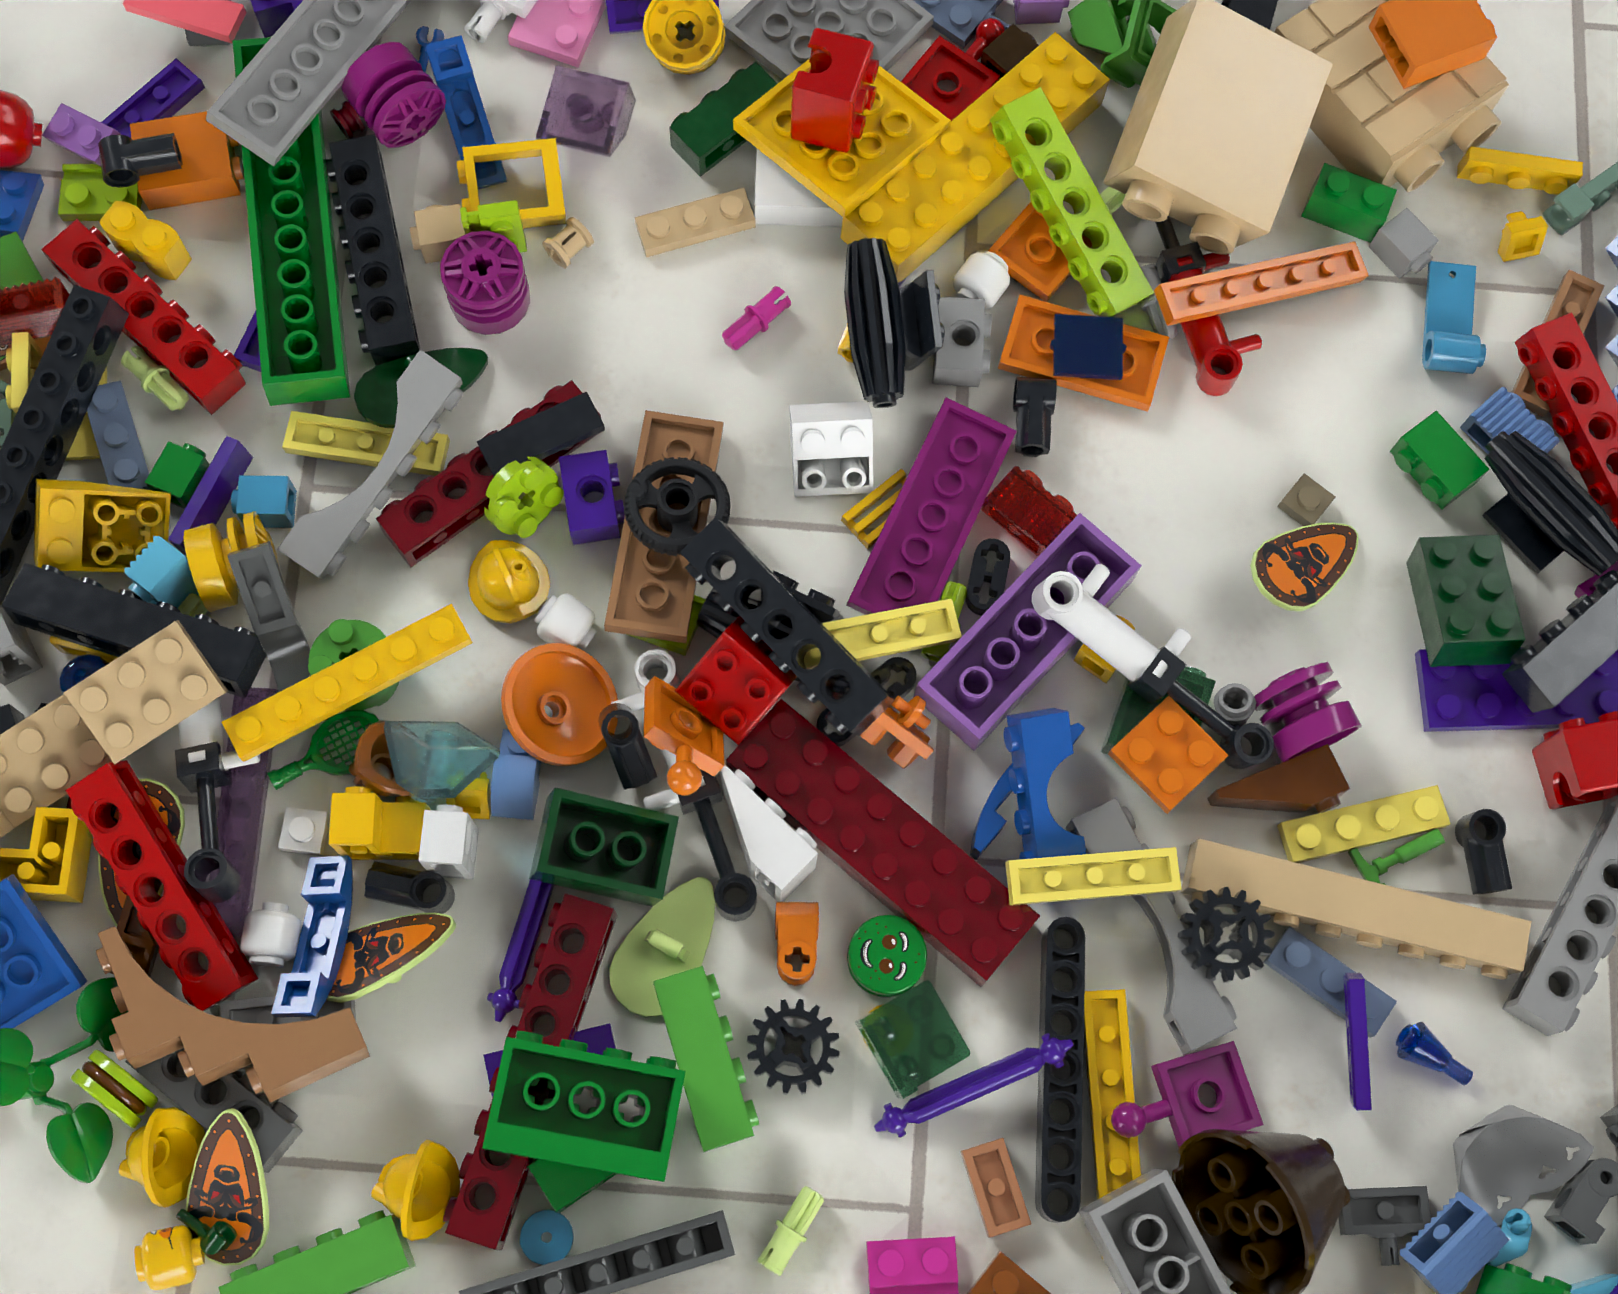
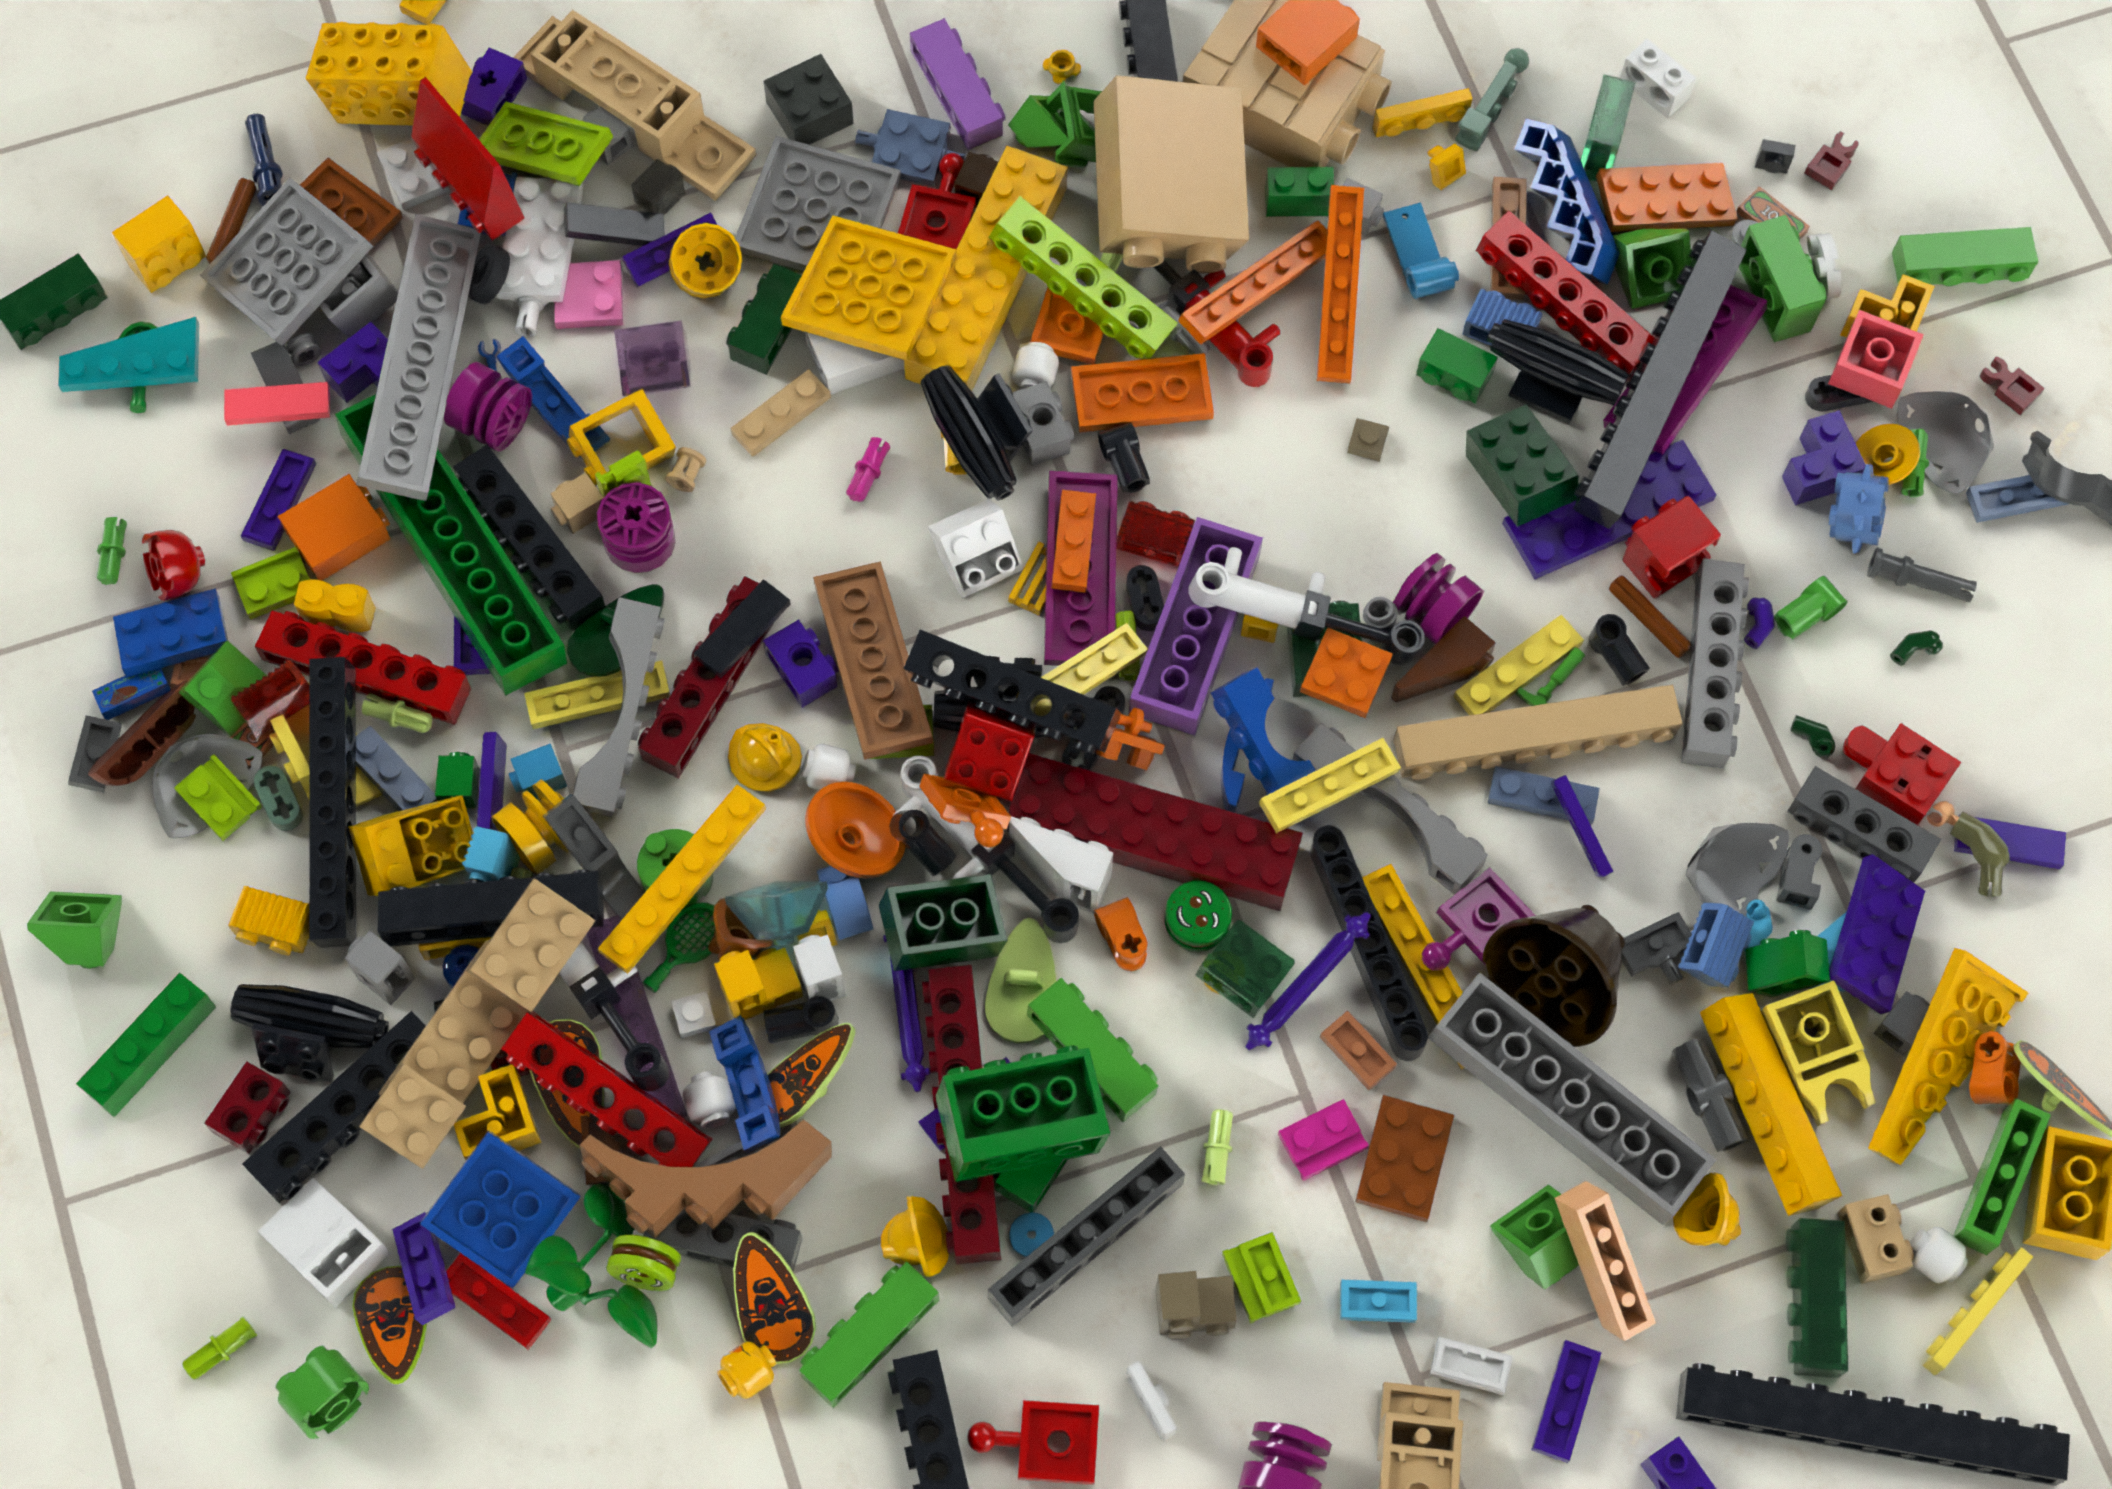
camera: 20 degrees left, 5 degrees down
medium lavender plate [42,103,122,167] -> none
black piece [98,133,183,188] -> none
yellow helmet [118,1107,205,1208] -> none
dark green hand [176,1209,237,1255] -> none
dark red bush [330,101,366,139] -> none
lime plate [484,457,564,538] -> none
black wheel [624,457,731,556] -> none
black gear [747,999,840,1095] -> none
red piece [790,28,879,153] -> none
clear blue piece [1050,314,1127,380] -> none
black gear [1178,887,1275,983] -> none
shield [1250,523,1359,611] -> none
clear blue cone [1396,1022,1473,1086] -> none
none -> orange plate [1051,489,1096,593]
none -> orange plate [1317,185,1364,384]
none -> dark orange axle [1609,575,1692,658]

